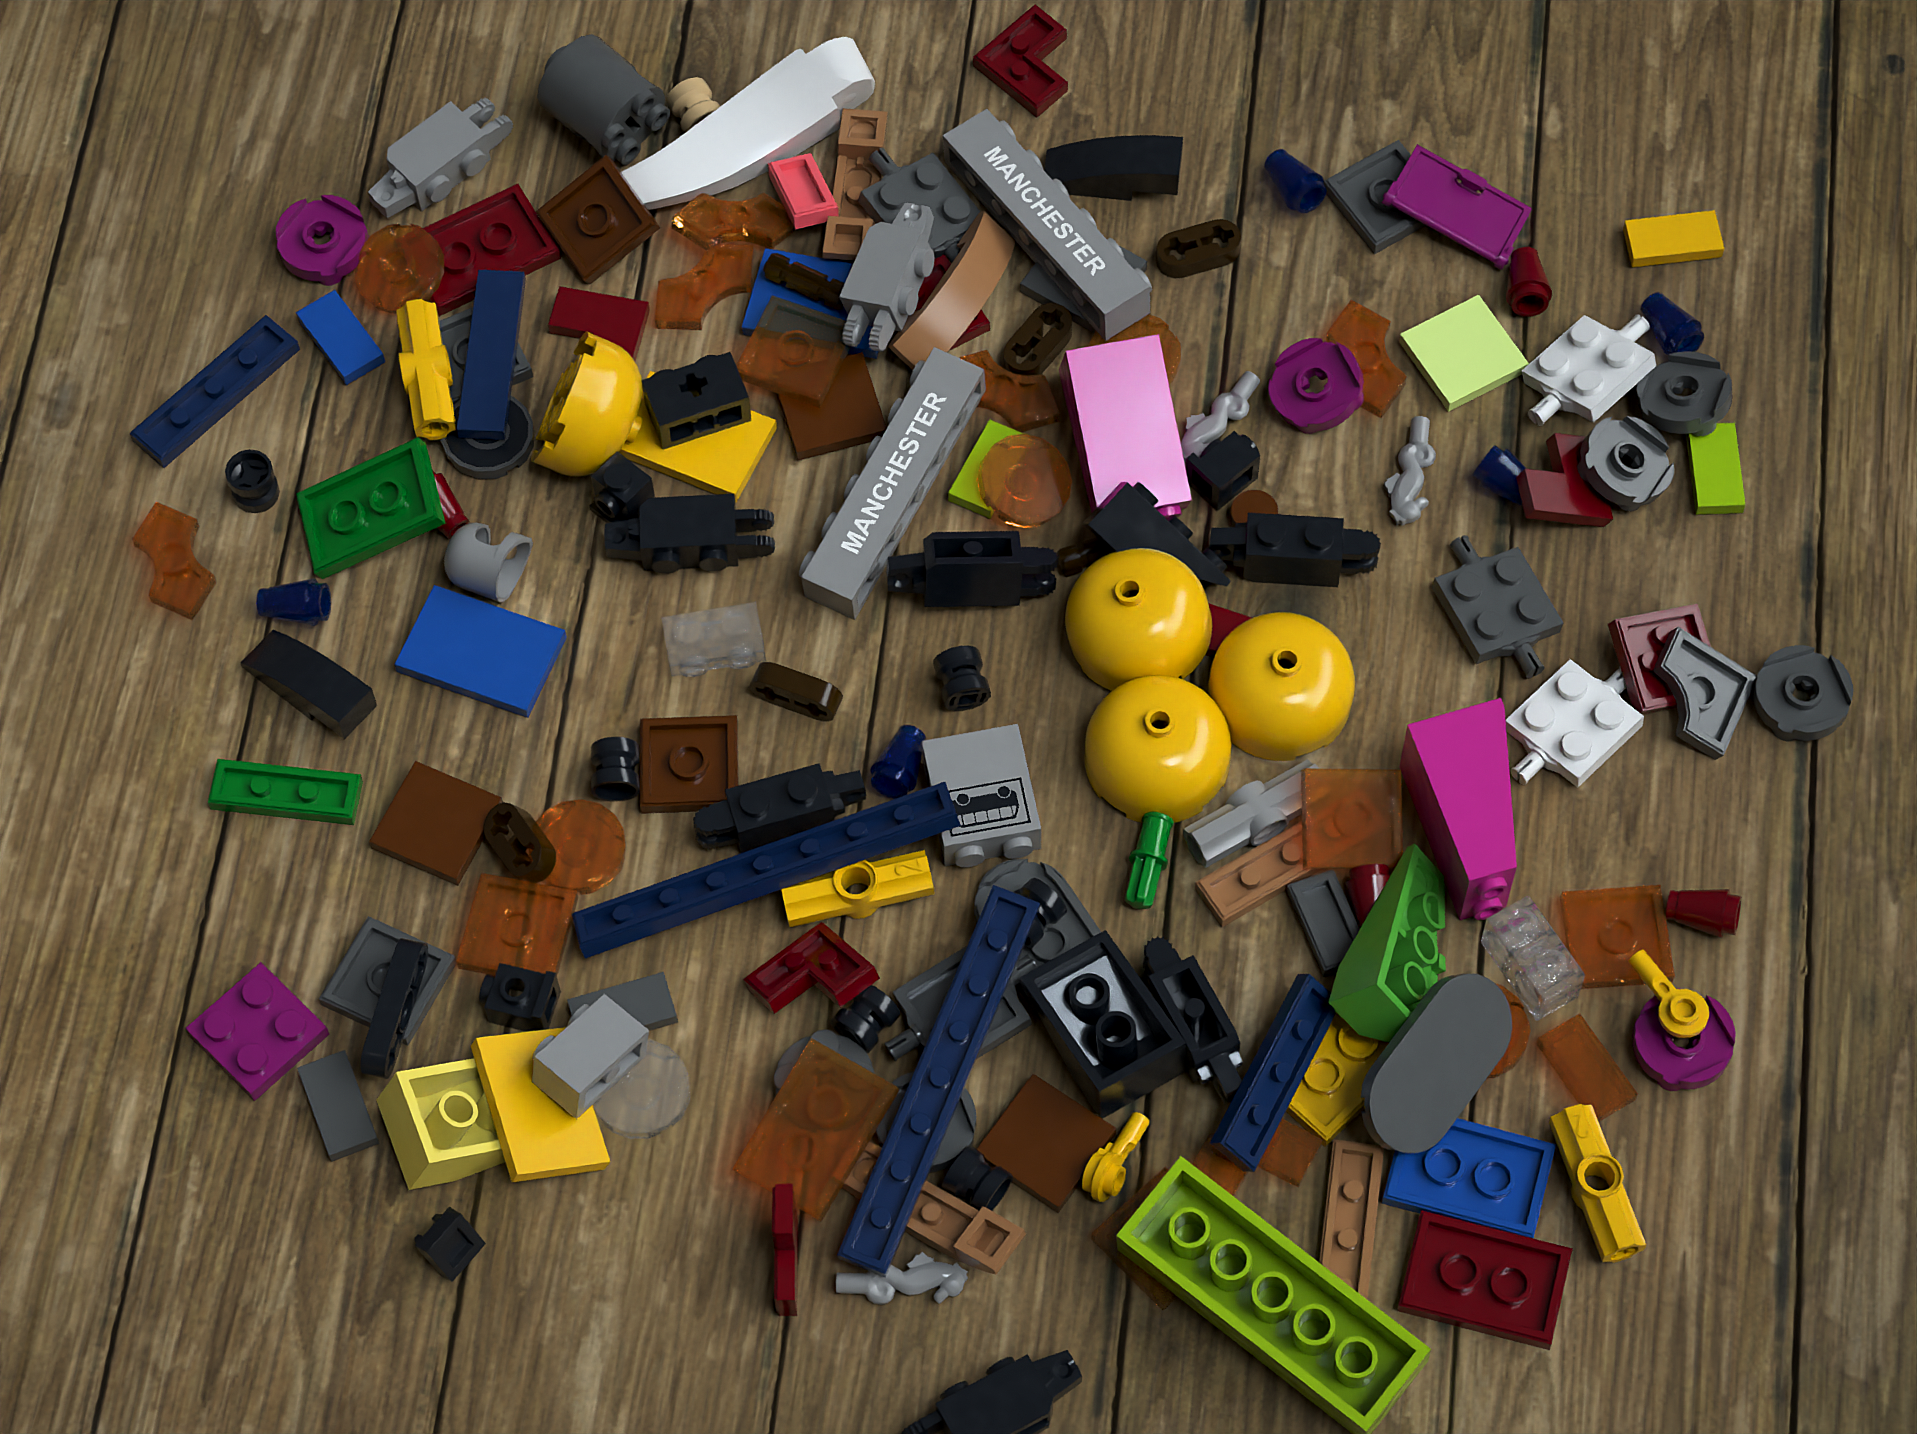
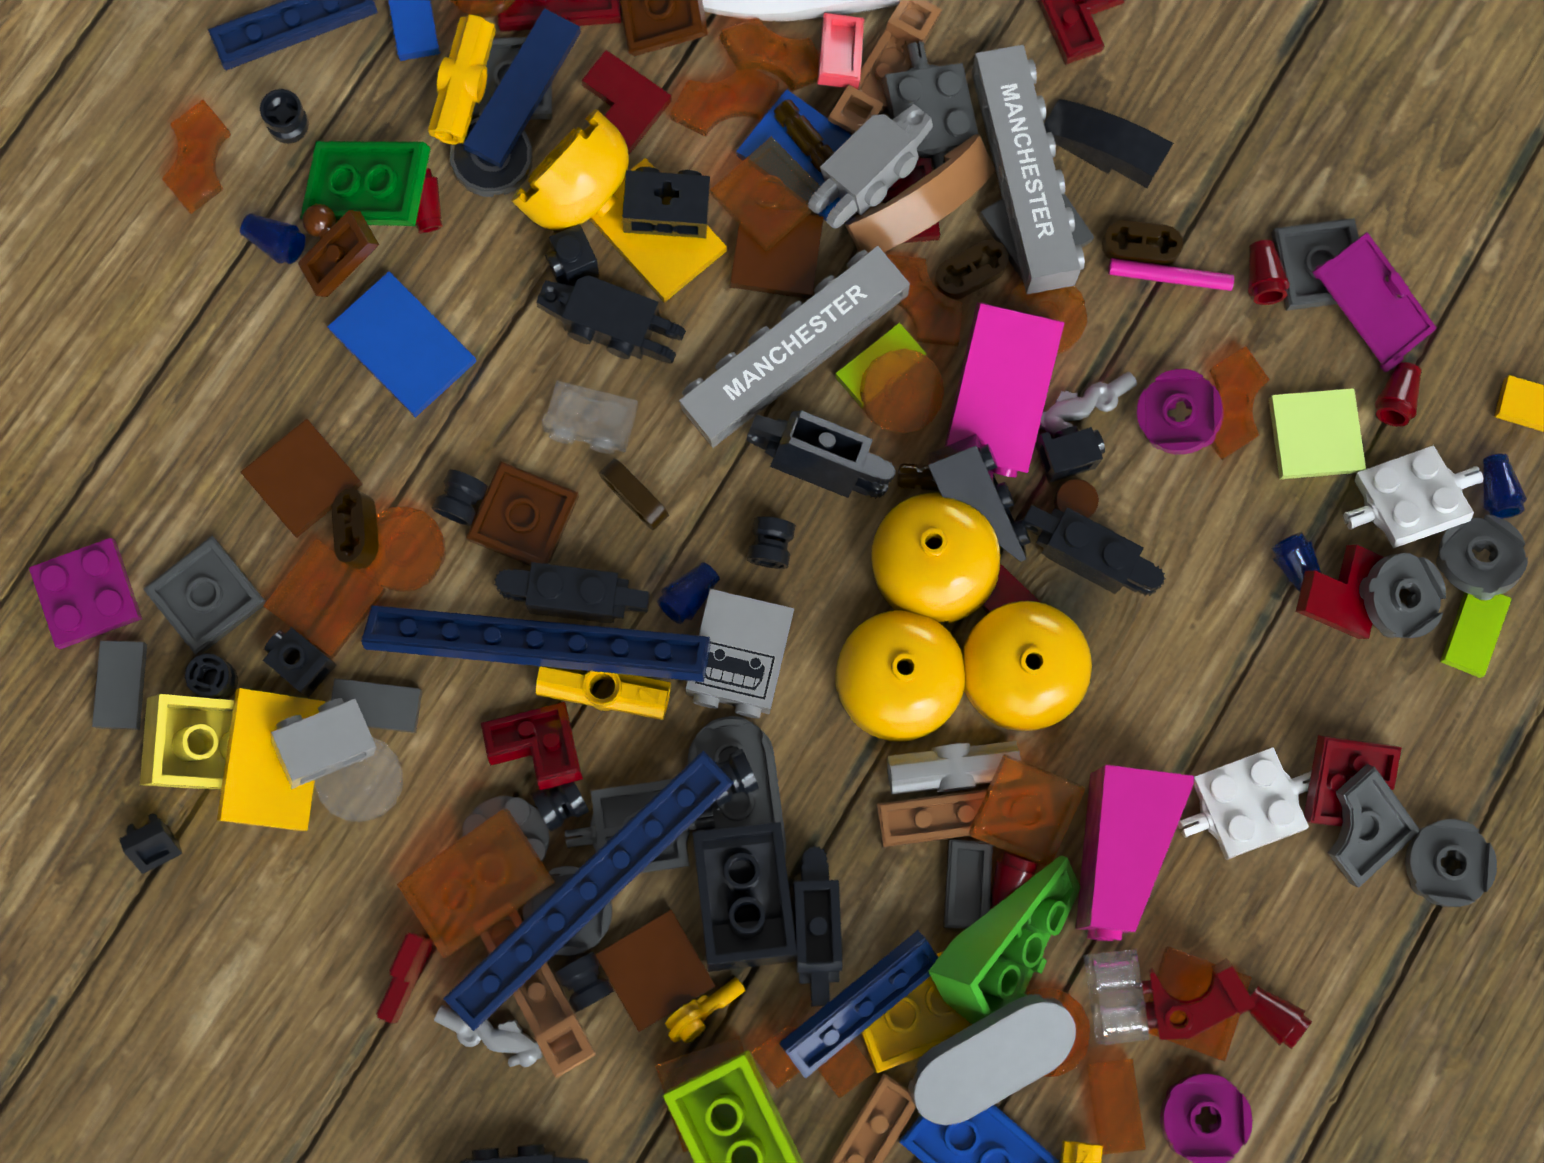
camera: 15 degrees right, 15 degrees up
green tile [208,759,363,825] -> none
black slope [240,630,377,740] -> none
black beam [360,938,428,1079] -> none
light grey helmet [444,523,533,602] -> none
green axle [1124,812,1174,909] -> none
clear blue cone [1264,149,1327,213] -> none
light grey animal [1384,416,1436,526] -> none
dark grey plate [1432,535,1564,678] -> none
yellow plate [1628,949,1709,1038] -> none
none -> black wheel [185,654,238,700]
none -> reddish brown plate [298,204,379,297]
none -> dark pink bar [1108,258,1234,291]
none -> dark red tile [1141,958,1256,1040]
none -> dark red cone [1248,240,1290,305]

